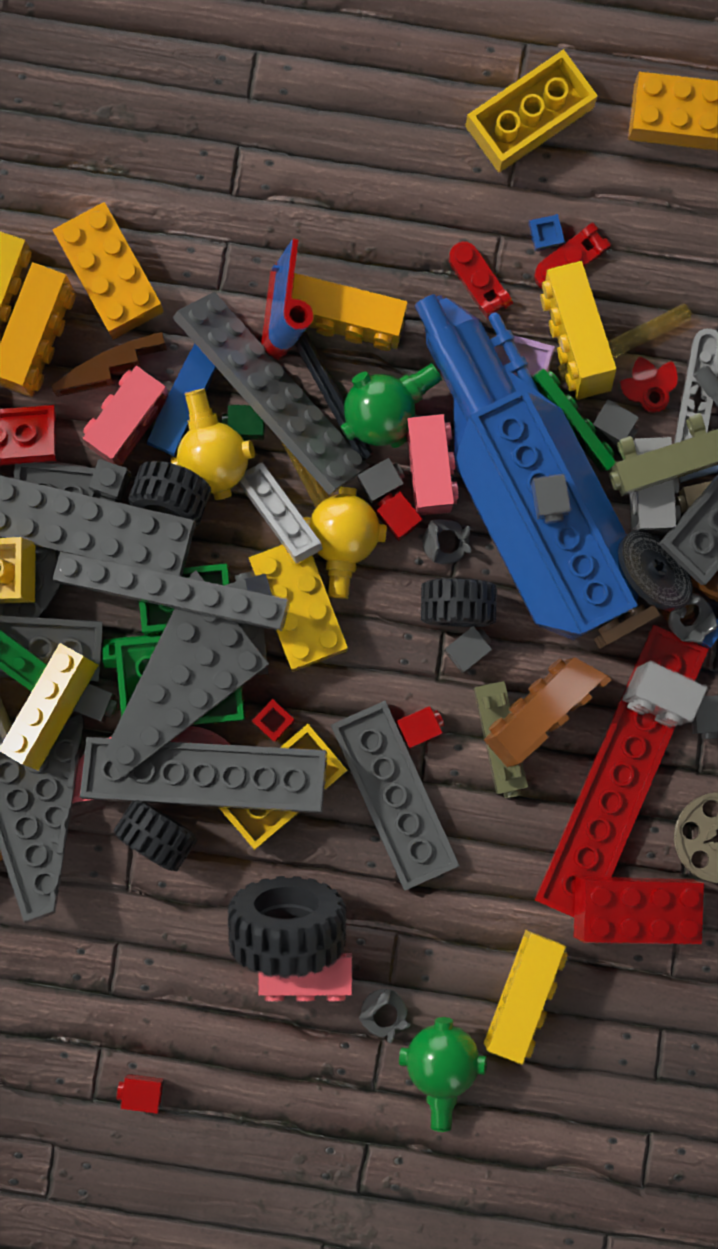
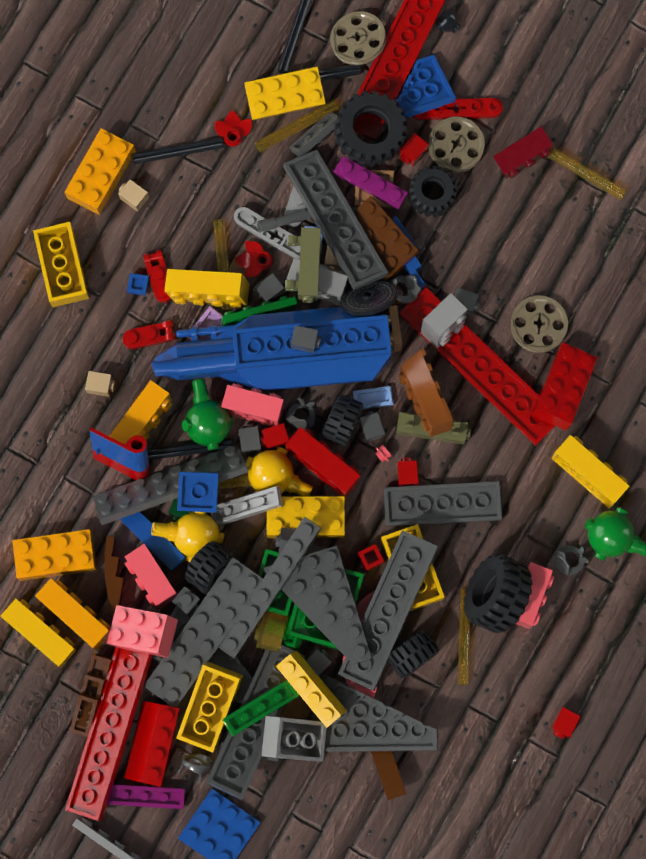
camera: 65 degrees left, 5 degrees down
none -> tan brick [85,371,115,397]
none -> coral brick [107,605,178,658]
none -> tan brick [118,180,149,212]
none -> blue plate [177,471,218,513]
none -> clear yellow brick [254,612,288,653]
none -> red brick [285,427,360,499]
none -> light blue tile [353,386,393,410]
none -> coral plate [375,445,392,462]
none -> clear yellow axle [458,588,470,686]

